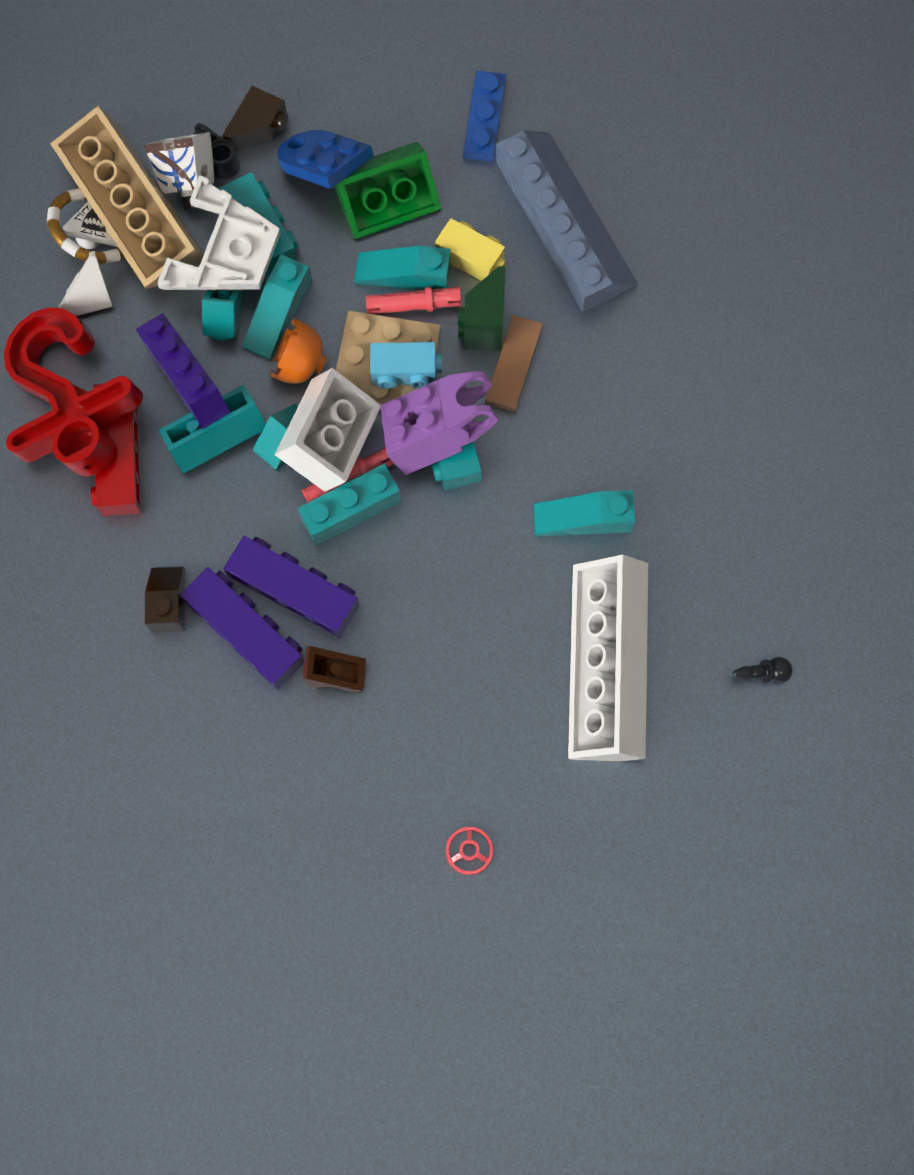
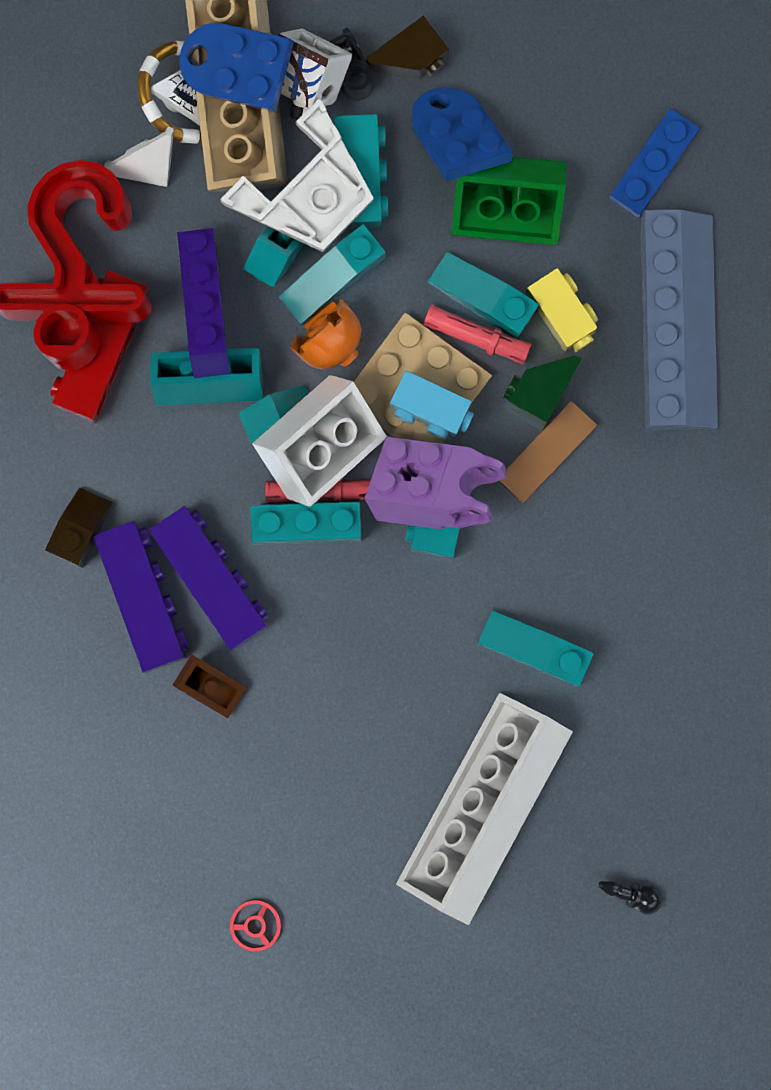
camera: 20 degrees right, 10 degrees up
none -> blue plate [179,23,294,112]

